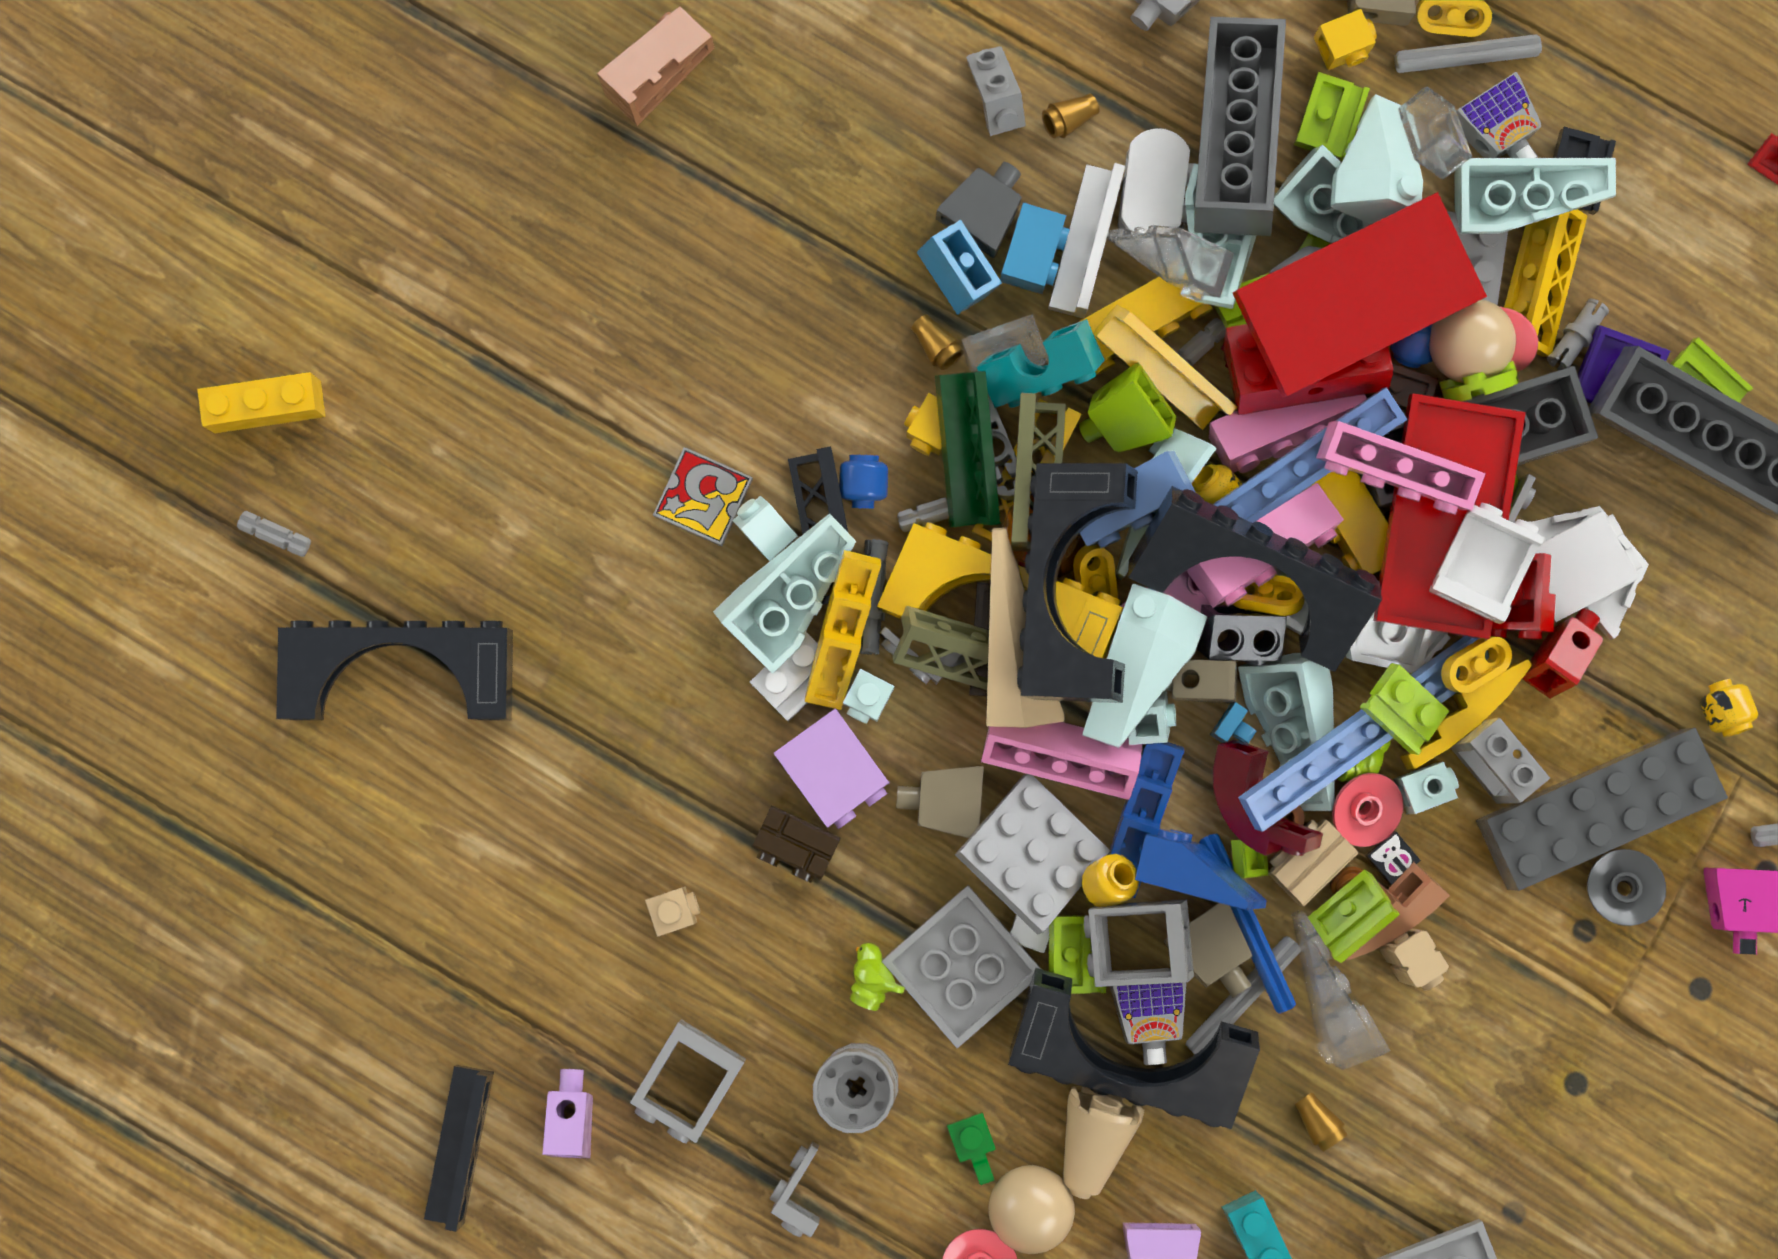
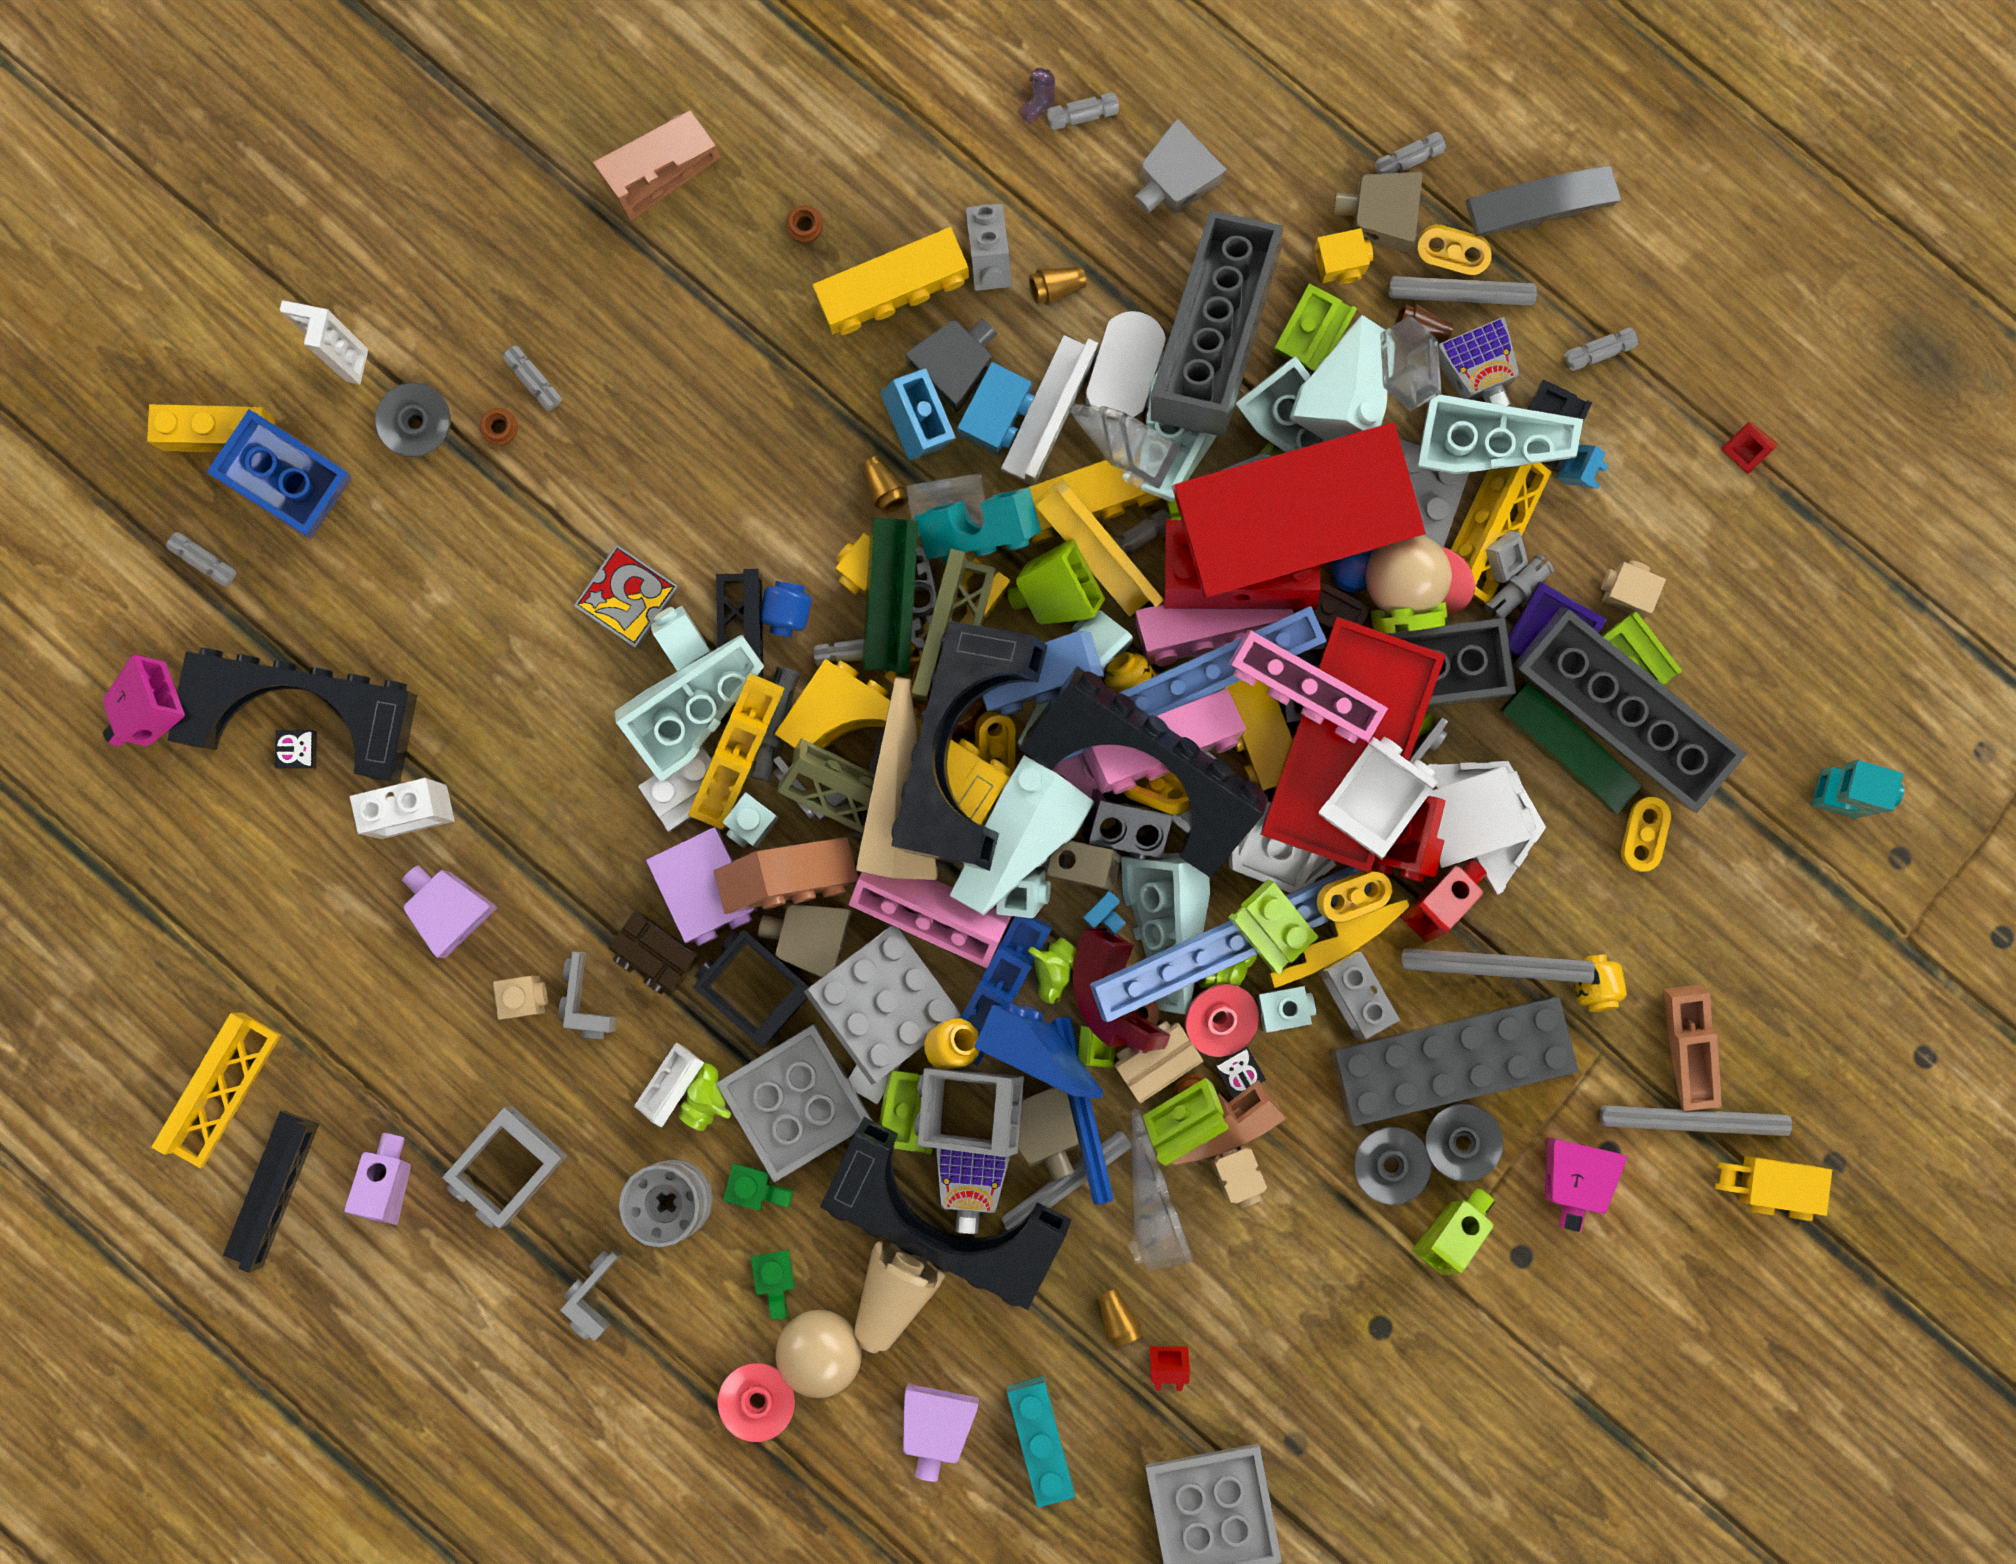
camera: 15 degrees right, 0 degrees up
none -> dark pink torso [103,654,185,747]
none -> yellow fence [152,1013,281,1168]
none -> blue slope [207,409,352,540]
none -> tile [275,730,317,769]
none -> white fence [279,300,368,384]
none -> white window [350,778,455,839]
none -> dark grey dish [375,383,451,457]
none -> lavender torso [402,865,497,958]
none -> dark orange plate [480,408,518,446]
none -> light grey axle [502,345,562,411]
none -> light grey bracket [559,951,617,1039]
none -> white plate [634,1042,704,1127]
none -> black window [693,929,811,1048]
none -> nougat wedge [713,837,858,914]
none -> green plate [723,1163,794,1211]
none -> dark orange plate [786,205,823,243]
none -> yellow brick [812,227,969,335]
none -> lime animal [1028,938,1076,1004]
none -> red tile [1149,1346,1190,1391]
none -> dark grey dish [1354,1127,1431,1205]
none -> reddish brown cone [1394,303,1453,344]
none -> light grey axle [1401,948,1595,983]
none -> lime torso [1411,1188,1495,1275]
none -> light grey tile [1486,530,1529,583]
none -> dark green slope [1500,682,1642,814]
none -> dark azure tile [1556,445,1608,489]
none -> light grey axle [1564,328,1638,371]
none -> tan brick [1601,561,1666,619]
none -> yellow plate [1621,797,1671,872]

